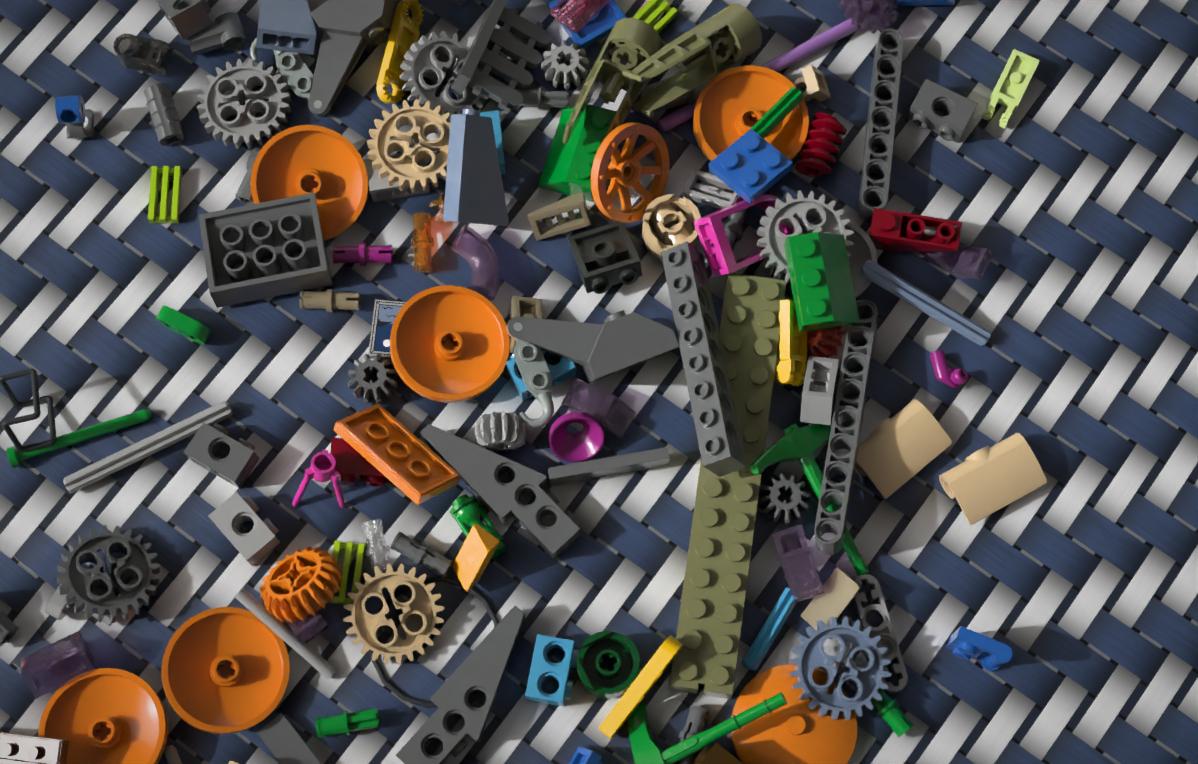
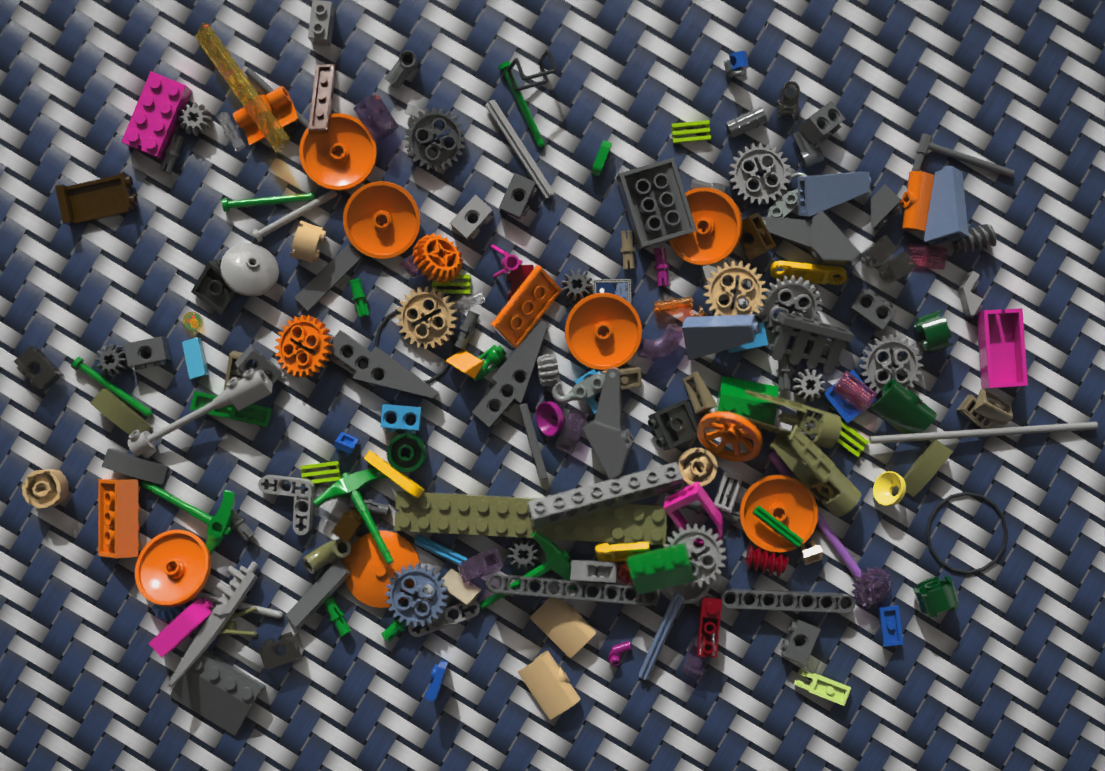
camera: 85 degrees right, 15 degrees up
light grey bar [234,588,336,679] -> none
blue plate [709,129,793,205] -> none
none -> dark brown brick [740,213,776,260]

